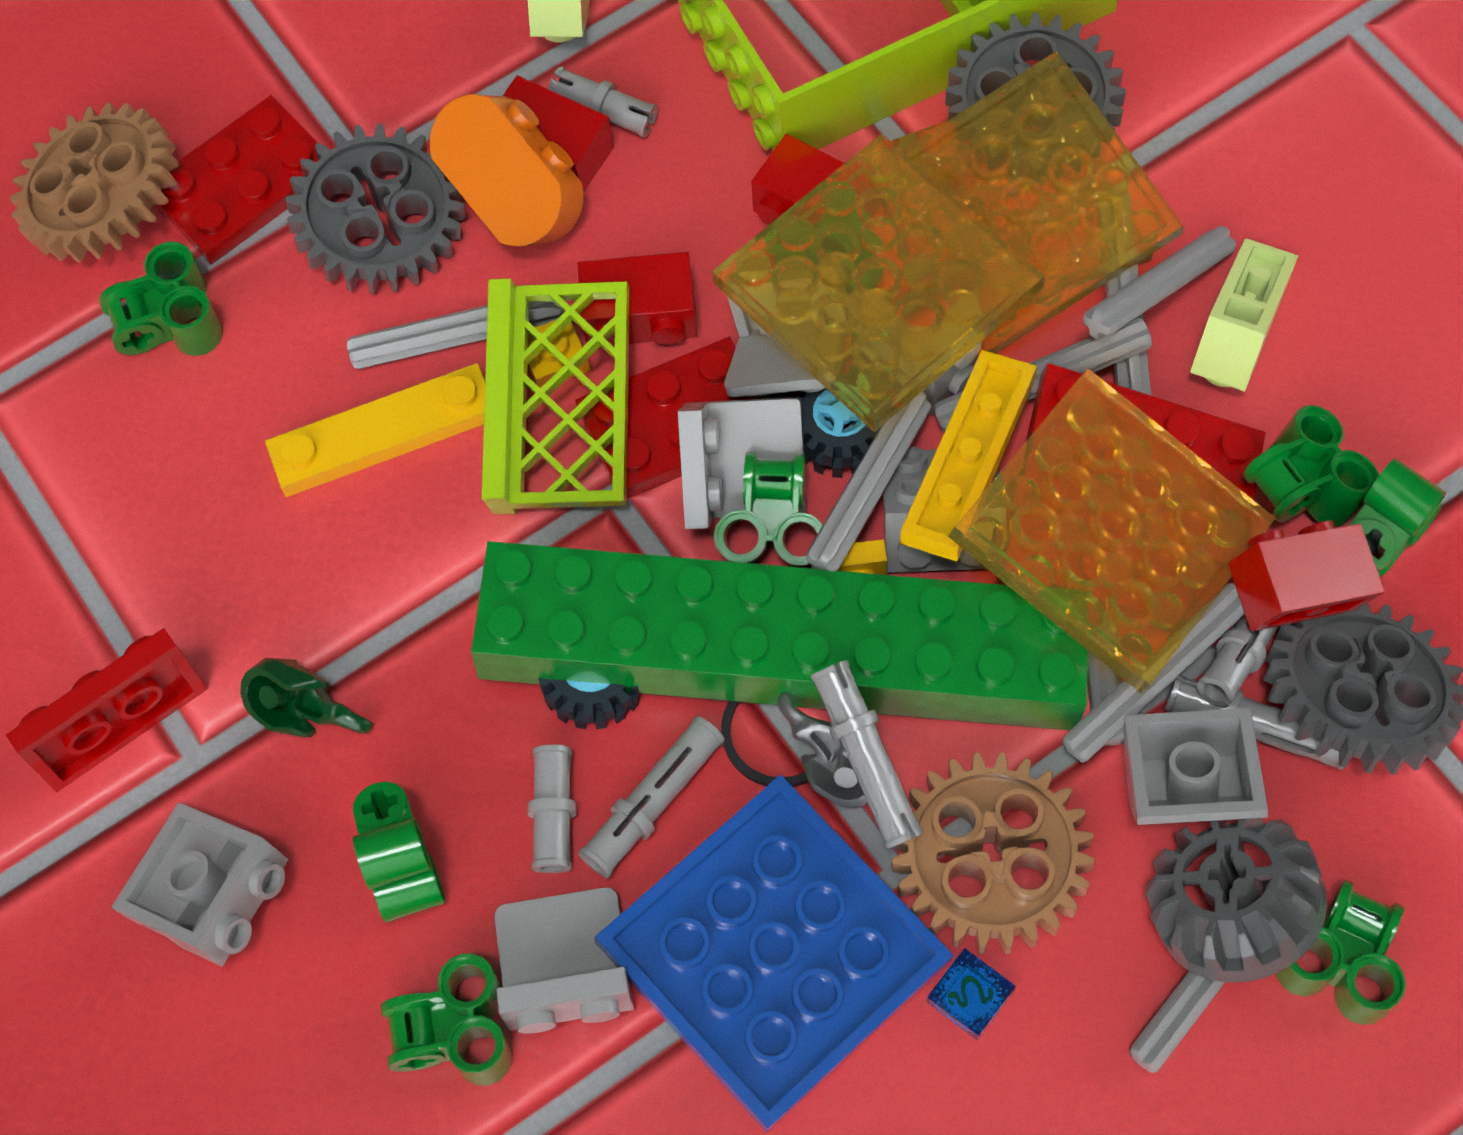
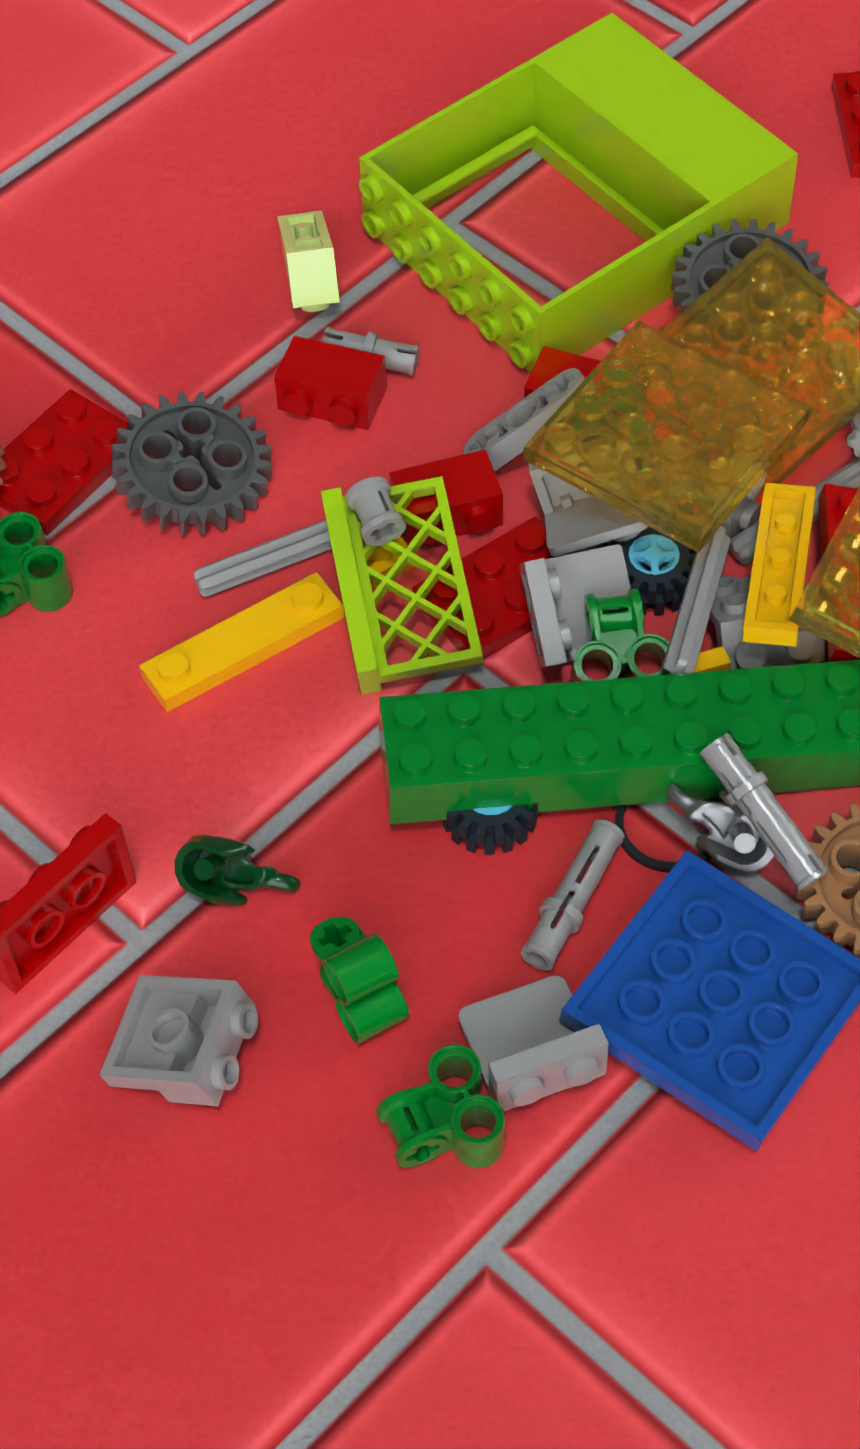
camera: 15 degrees left, 10 degrees down
orange brick [430,94,583,246] -> none
light grey pin [527,745,576,873] -> none
none -> light grey bush [345,476,407,546]
none -> light grey beam [463,368,594,471]

